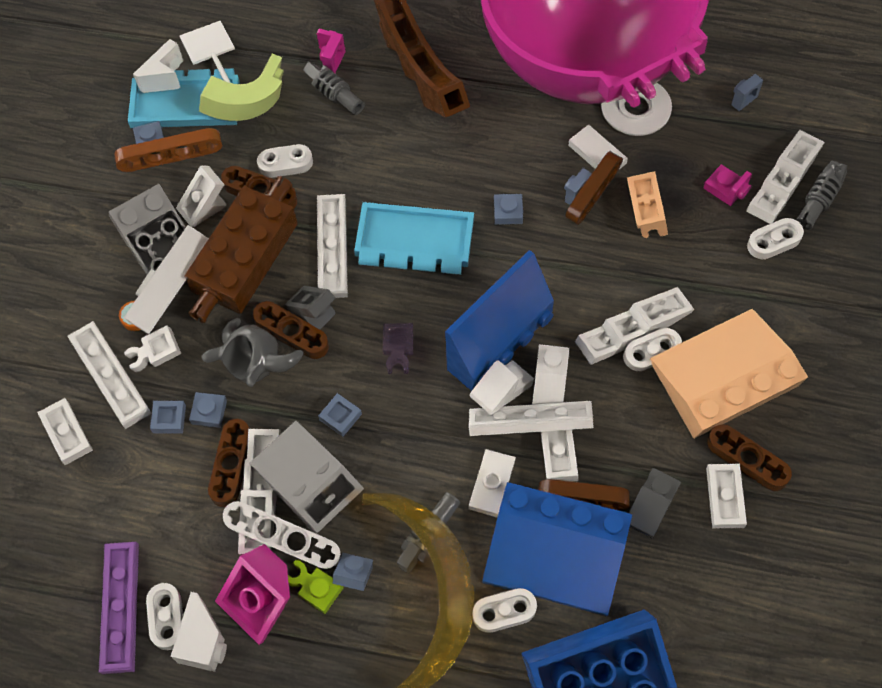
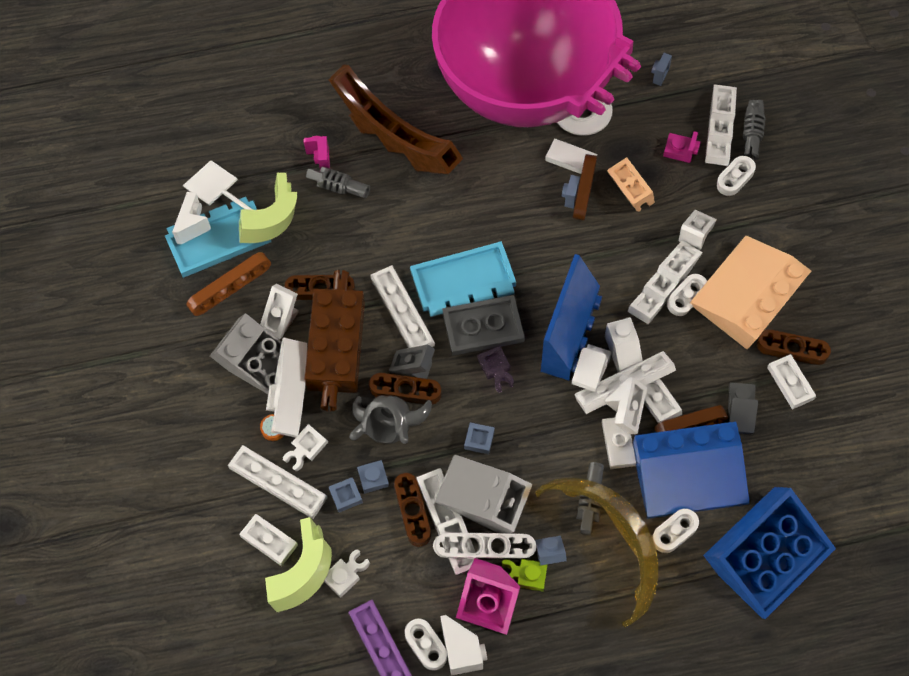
camera: 25 degrees left, 0 degrees up
sand blue plate [133,121,164,144] -> none
white plate [257,144,313,178] -> none
sand blue plate [494,194,523,225] -> none
none -> yellowish green arch [265,517,332,612]
none -> white plate [324,549,370,598]
none -> dark grey plate [442,295,525,356]
none -> white slope [605,377,647,434]
none -> white slope [679,210,717,250]

